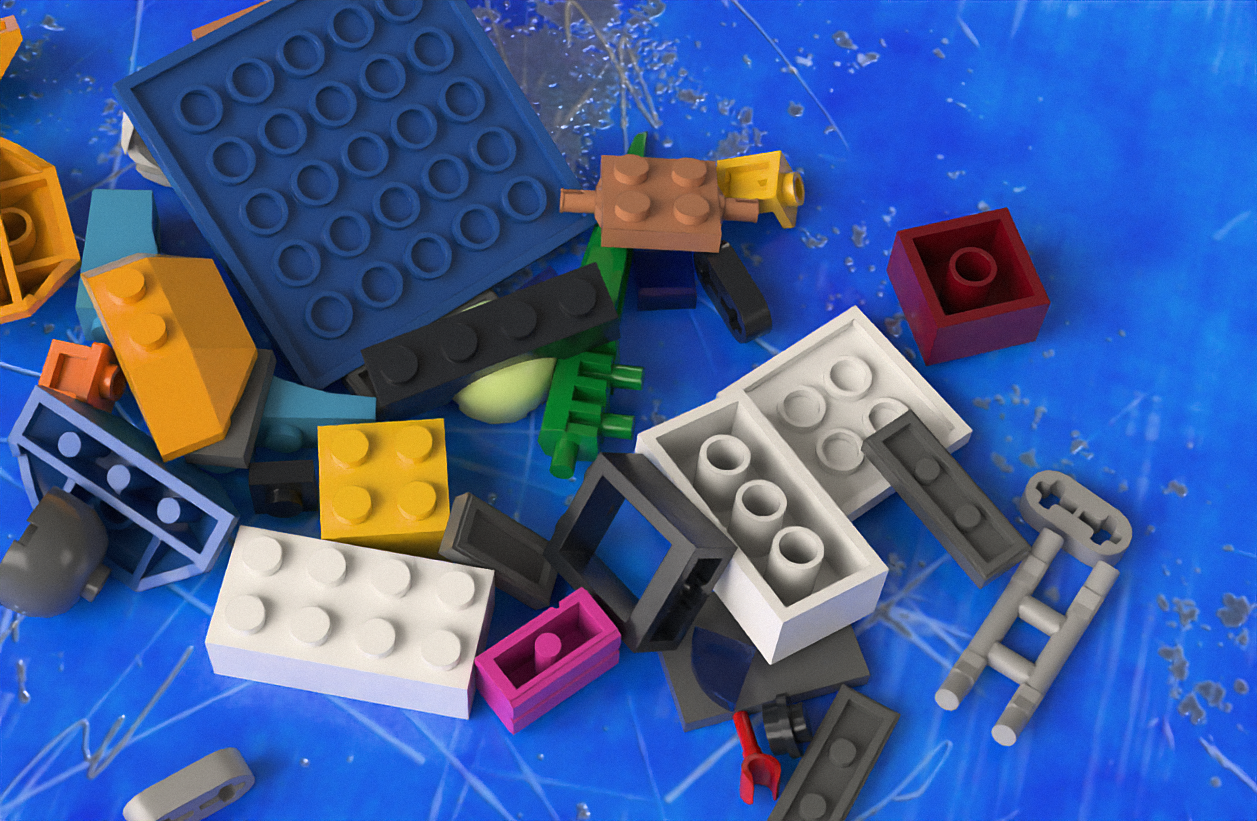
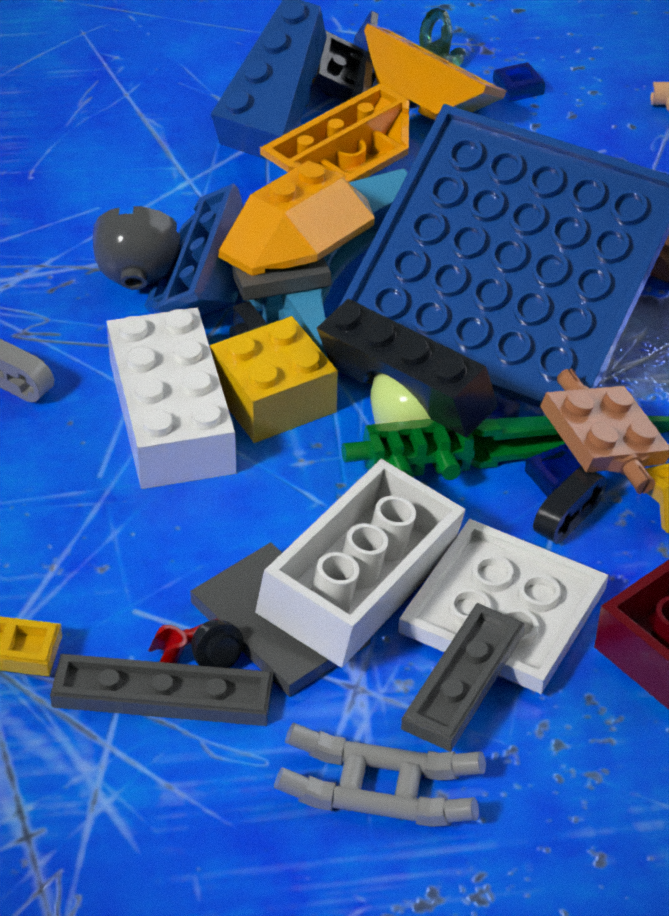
camera: 70 degrees right, 15 degrees down
dark grey tile [438,492,558,610] -> none
dark pink brick [474,587,621,735] -> none
black window [542,452,738,653] -> none
clear blue tile [690,626,757,713] -> none
light grey beam [1020,470,1132,568] -> none

